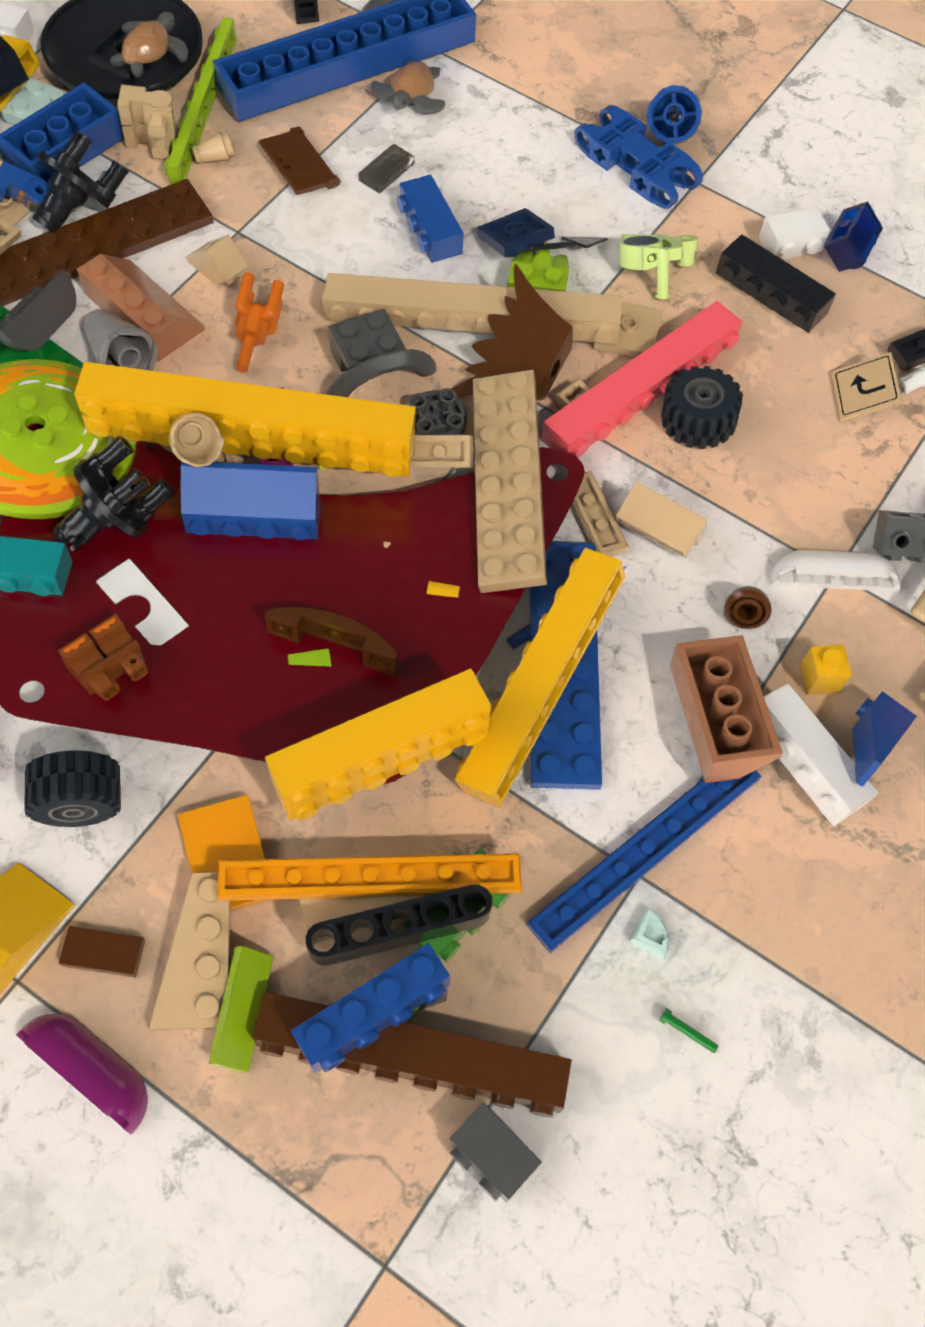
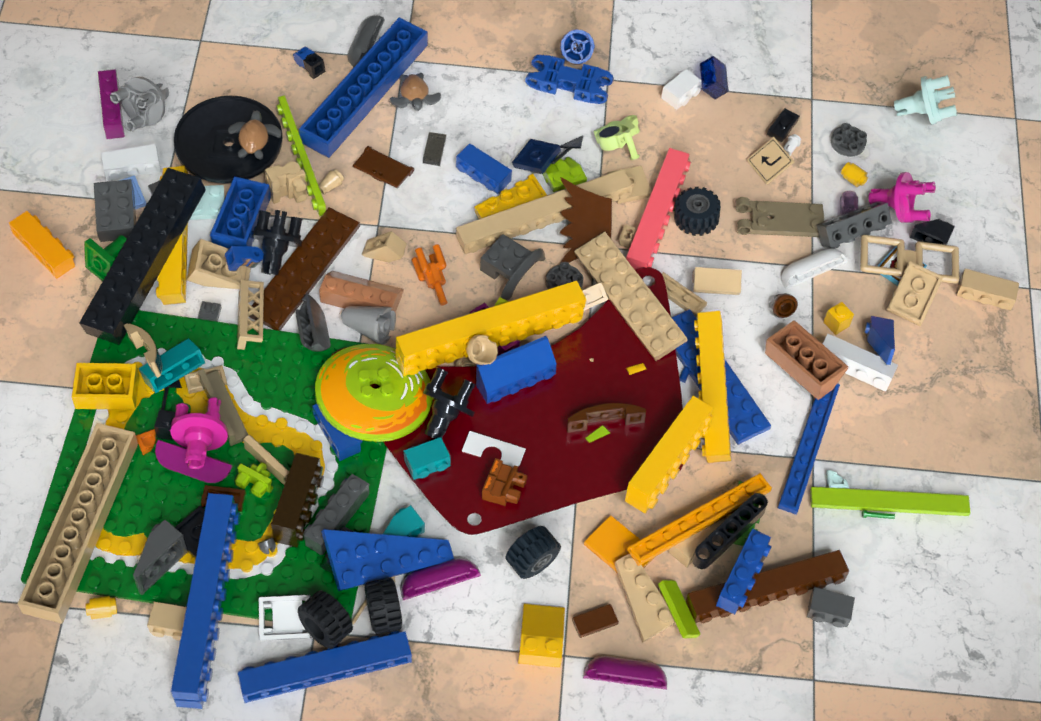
camera: 30 degrees left, 5 degrees down
black brick [716,234,836,333] -> none
none -> yellow wing [474,174,547,219]
none -> dark tan hinge [735,197,825,237]
none -> lime tile [810,487,971,516]

